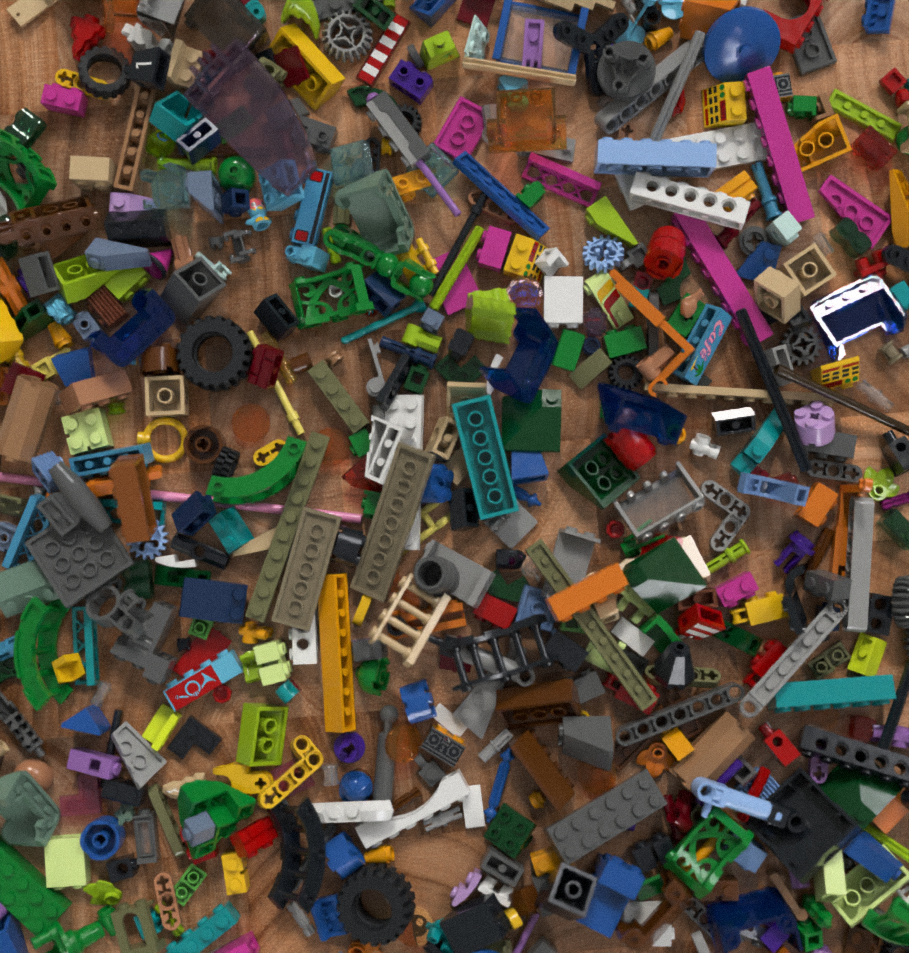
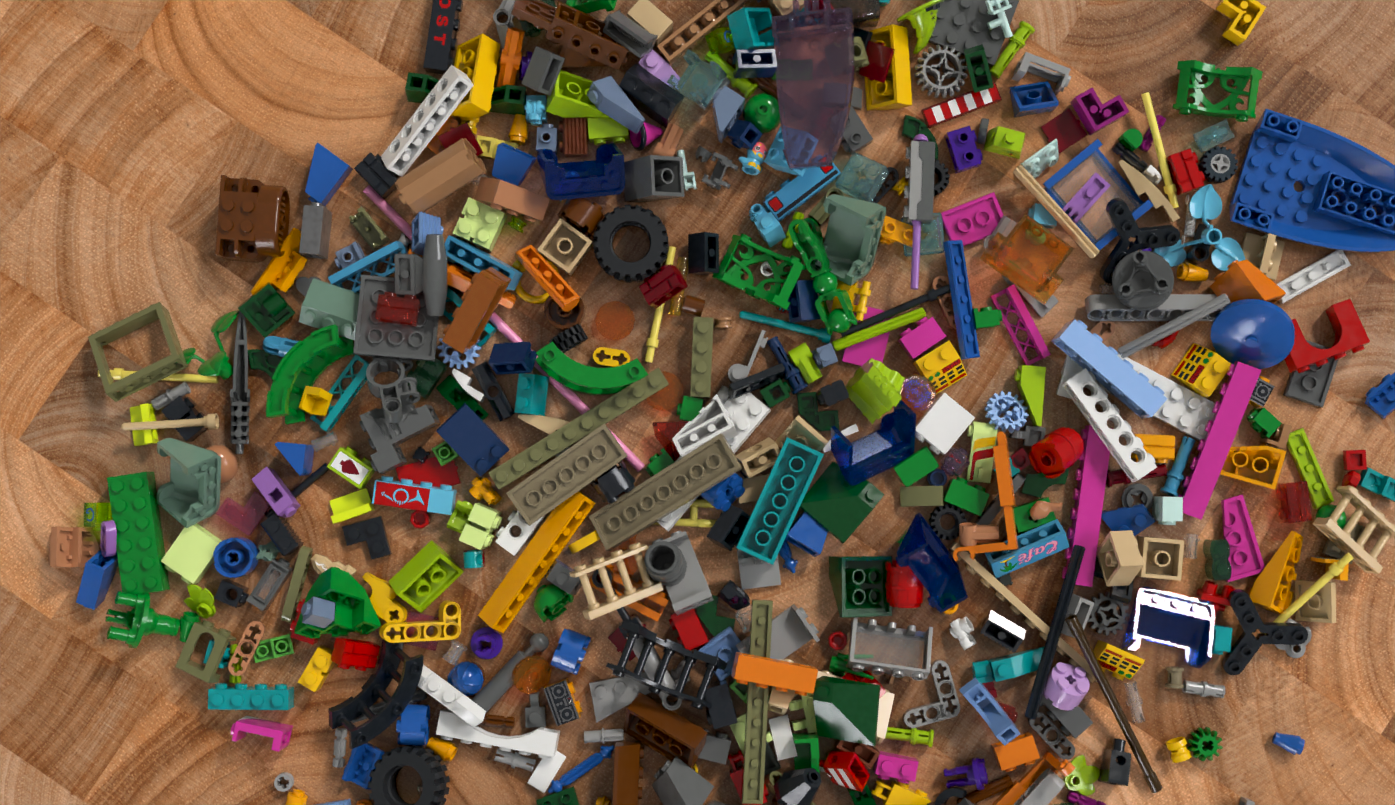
camera: 40 degrees right, 0 degrees up
light grey wing [110,721,167,790] -> none
white sticker [434,703,468,736] -> none
white panel [534,247,569,276] -> none
none -> brick [327,446,375,489]
none -> clear red brick [375,292,420,326]
none -> orange brick [515,245,580,312]
none -> dark grey window [602,10,658,58]

